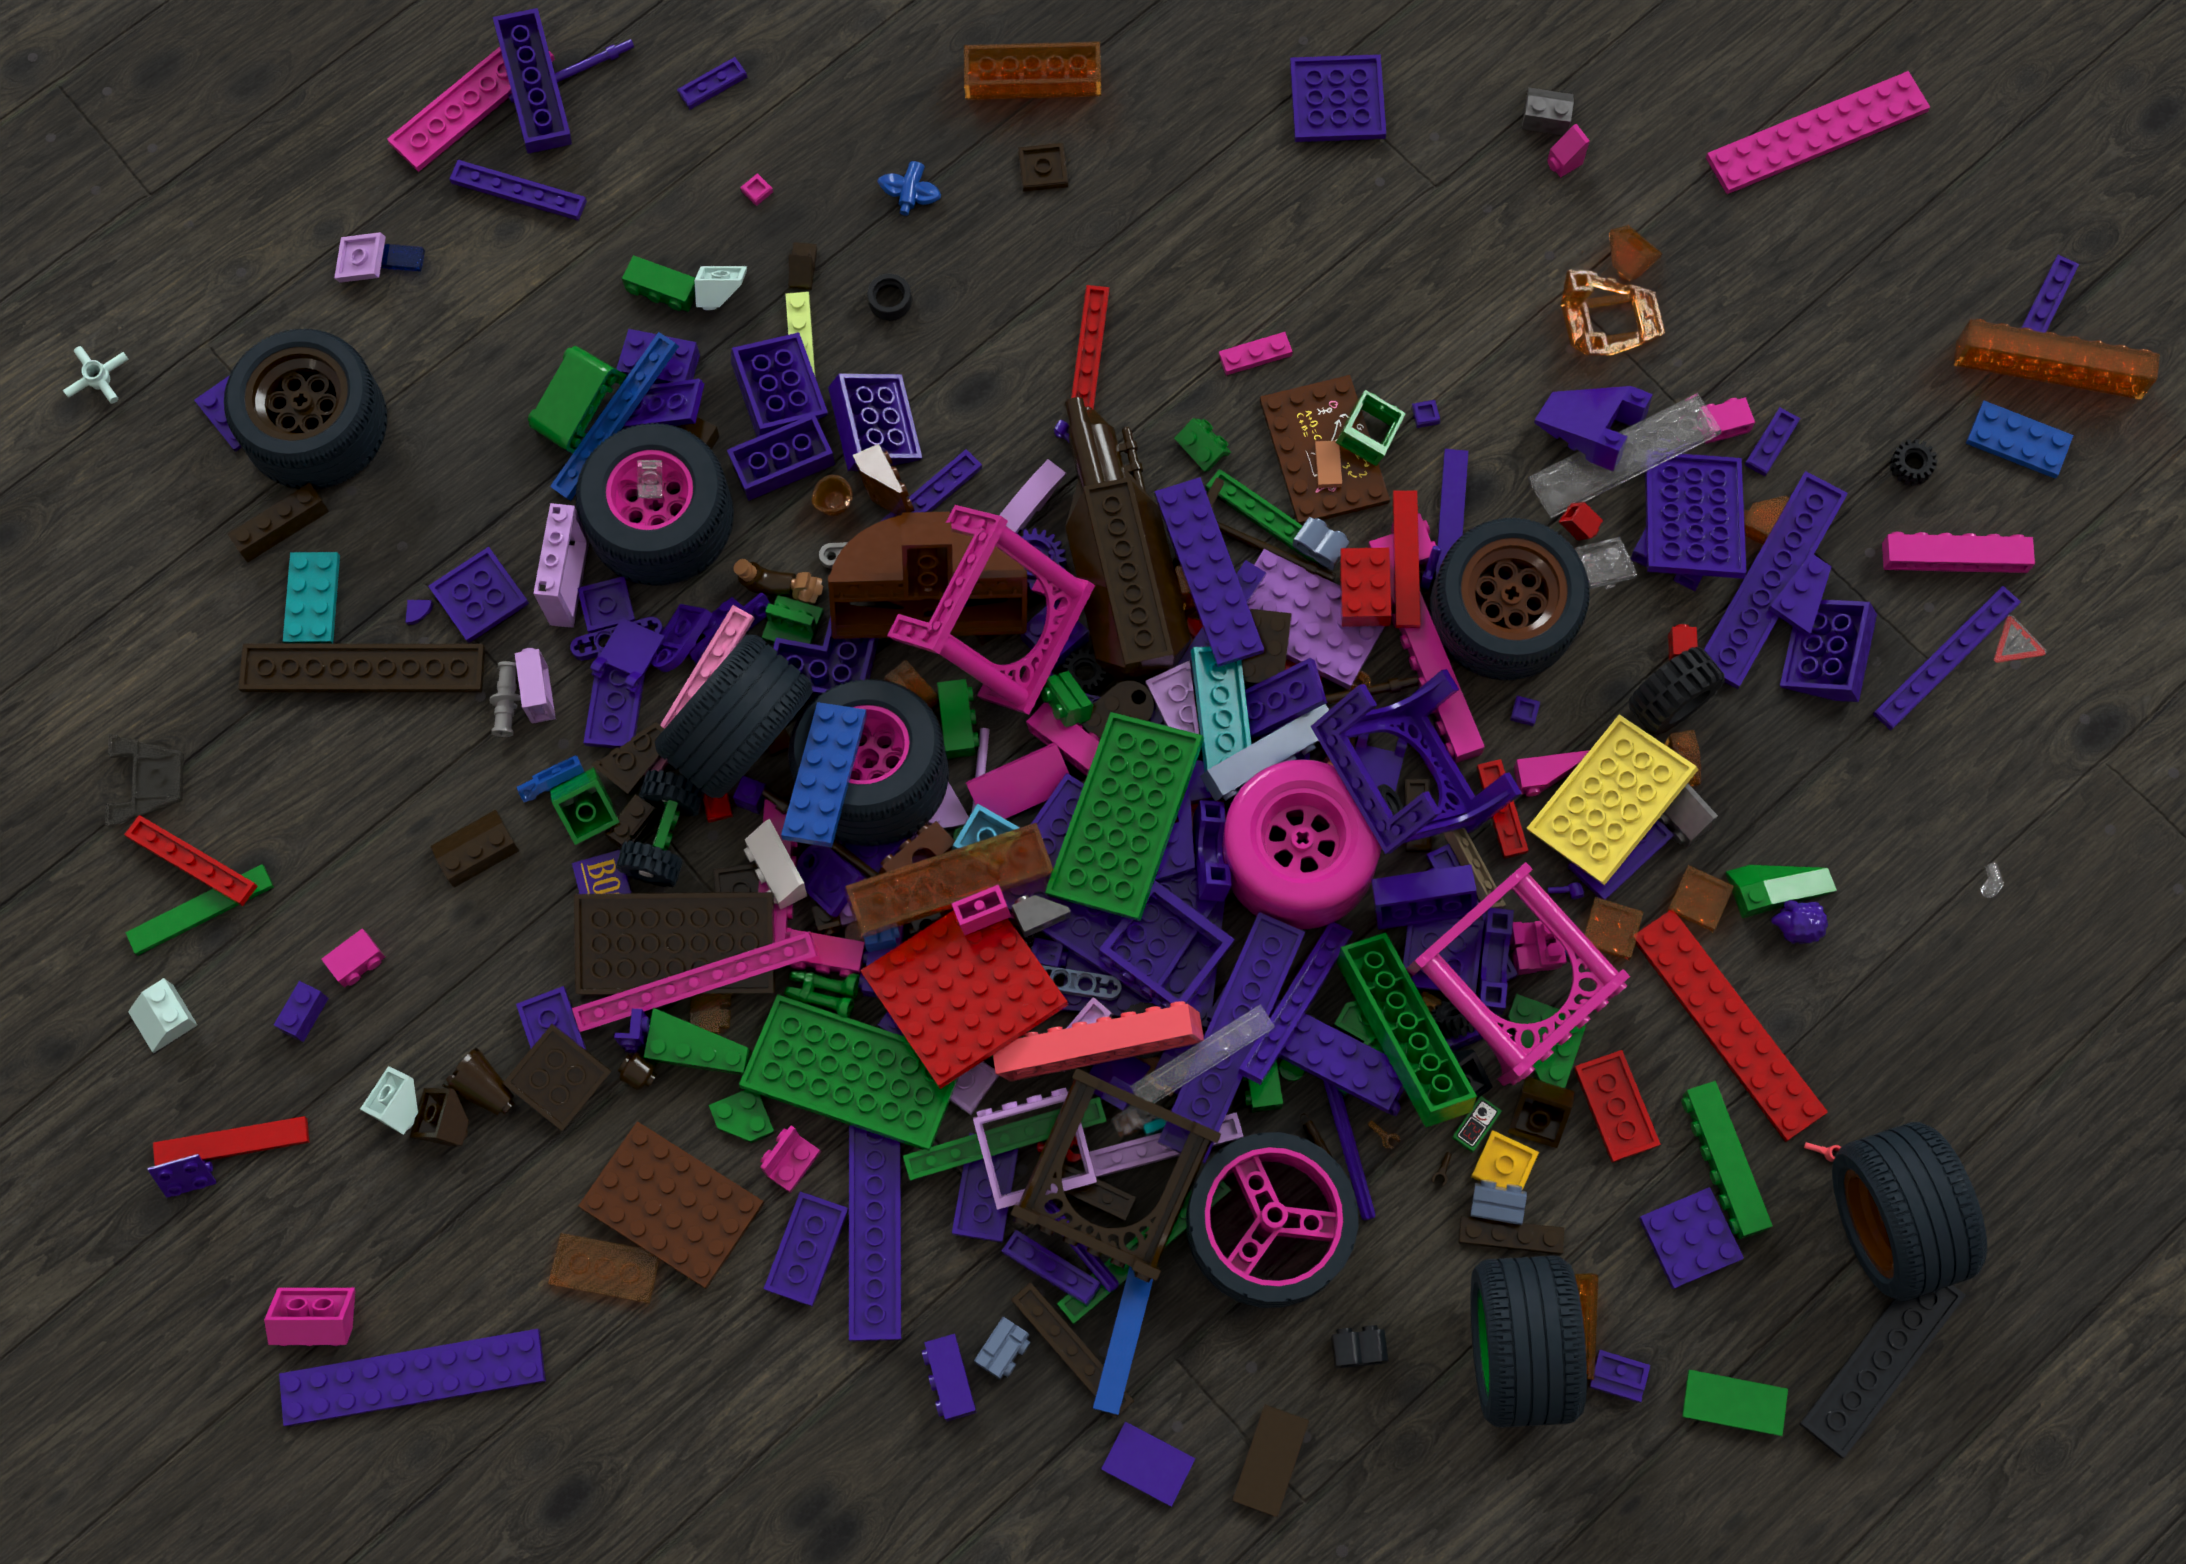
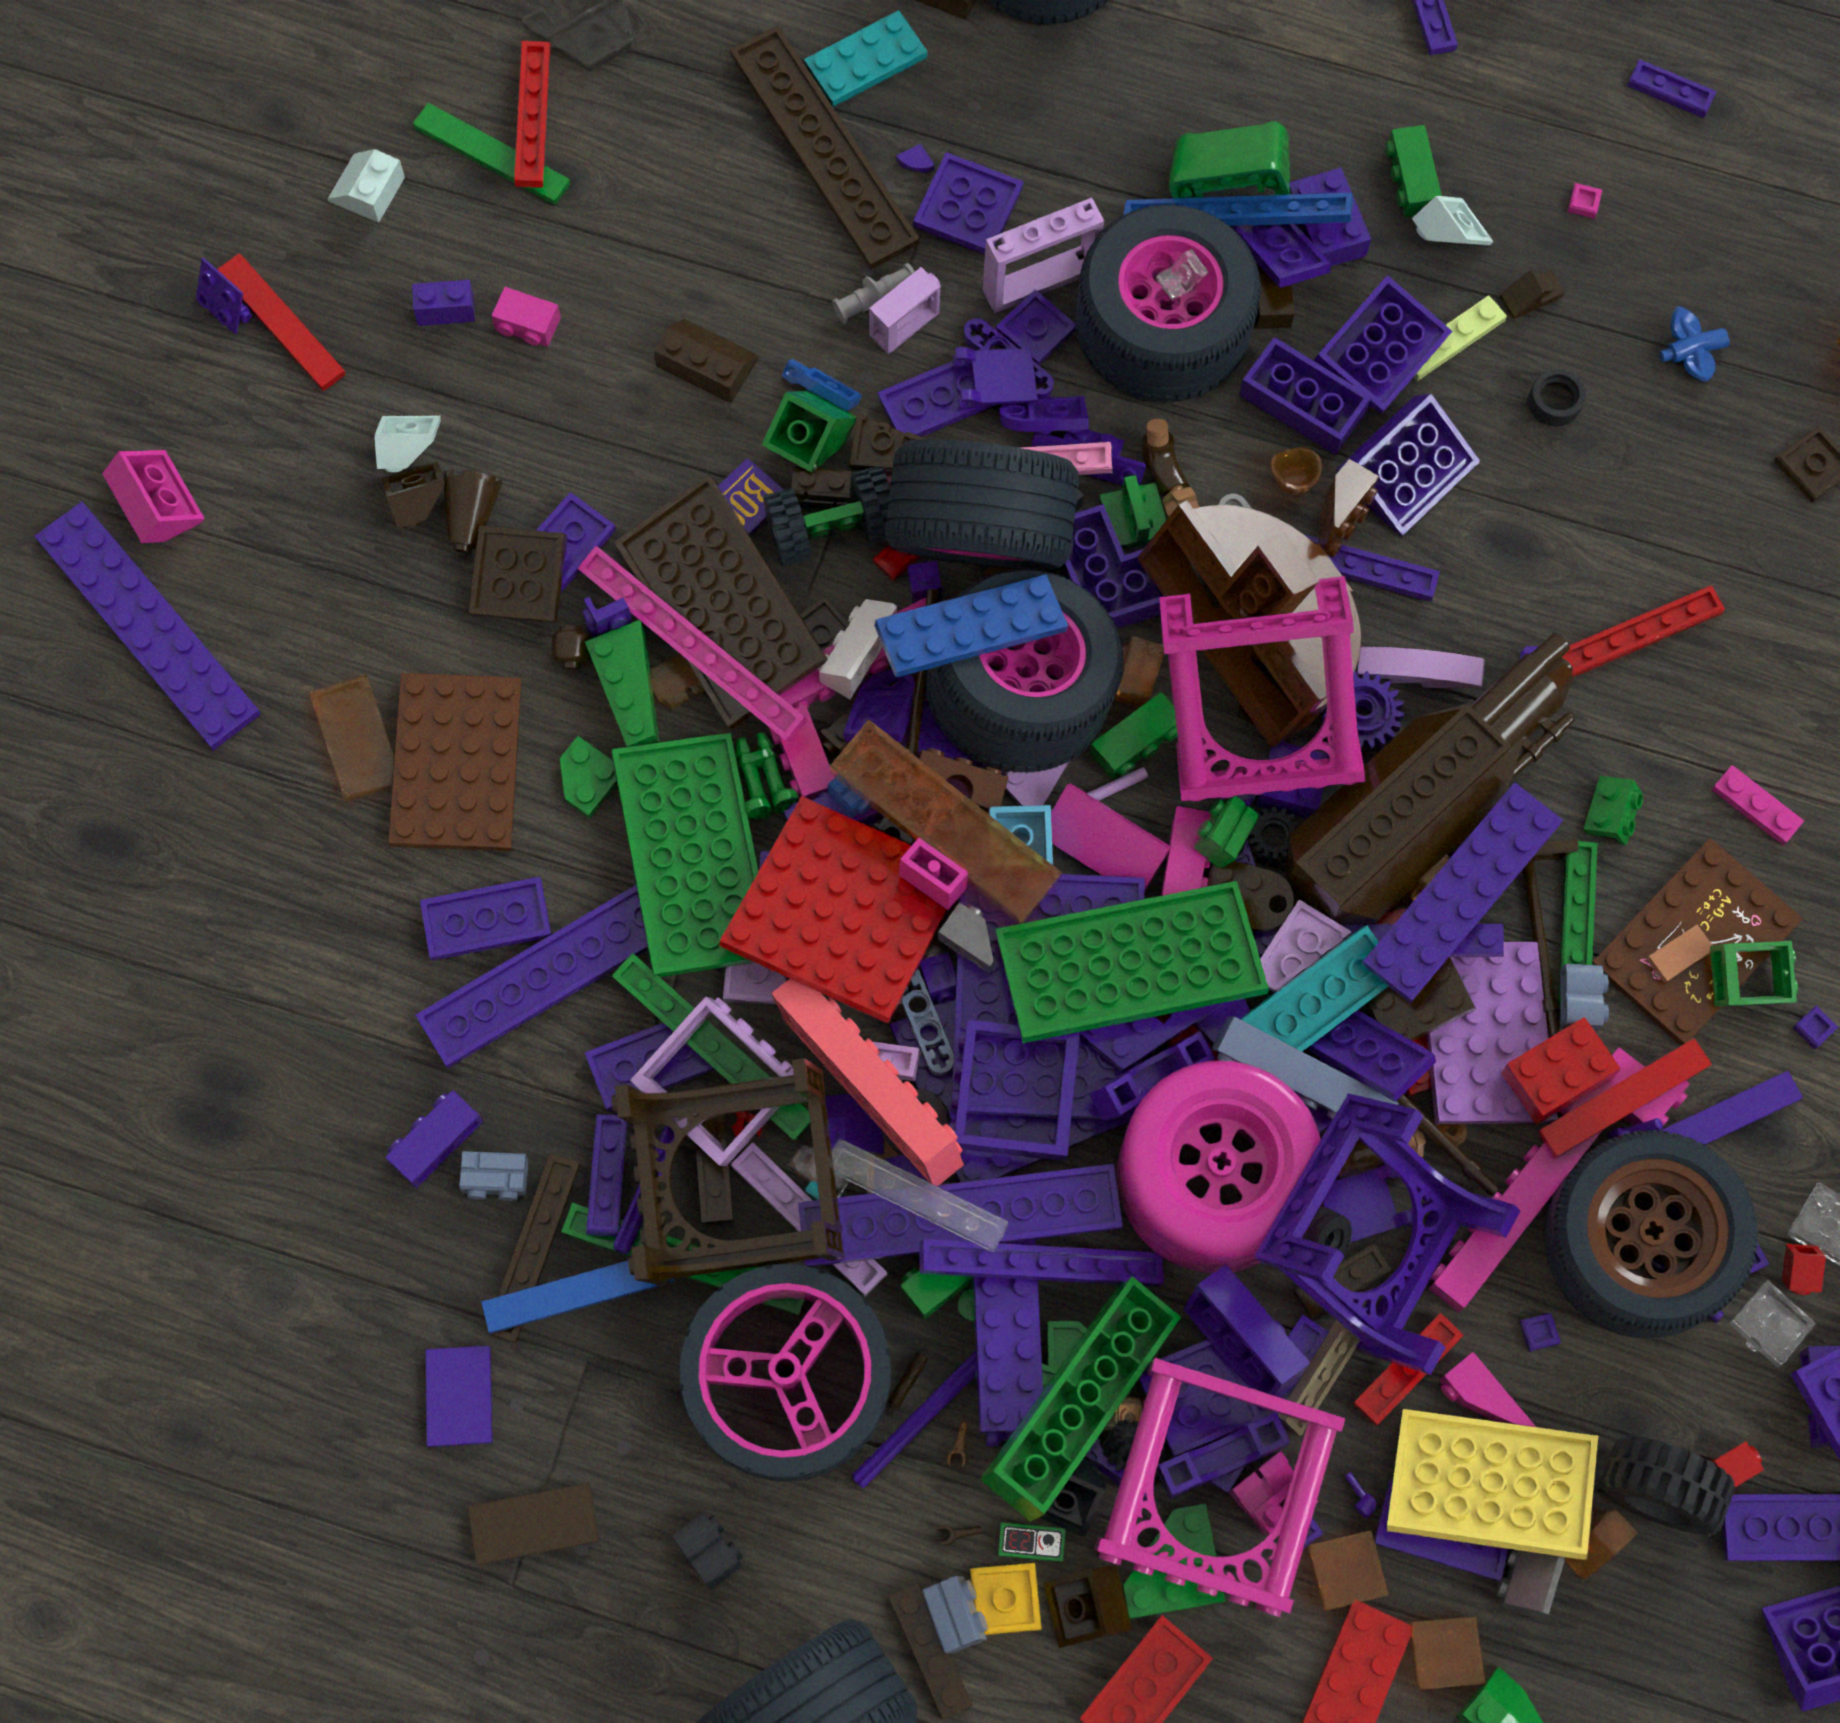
camera: 55 degrees right, 0 degrees up
dark pink bracket [760,1126,821,1193] -> none

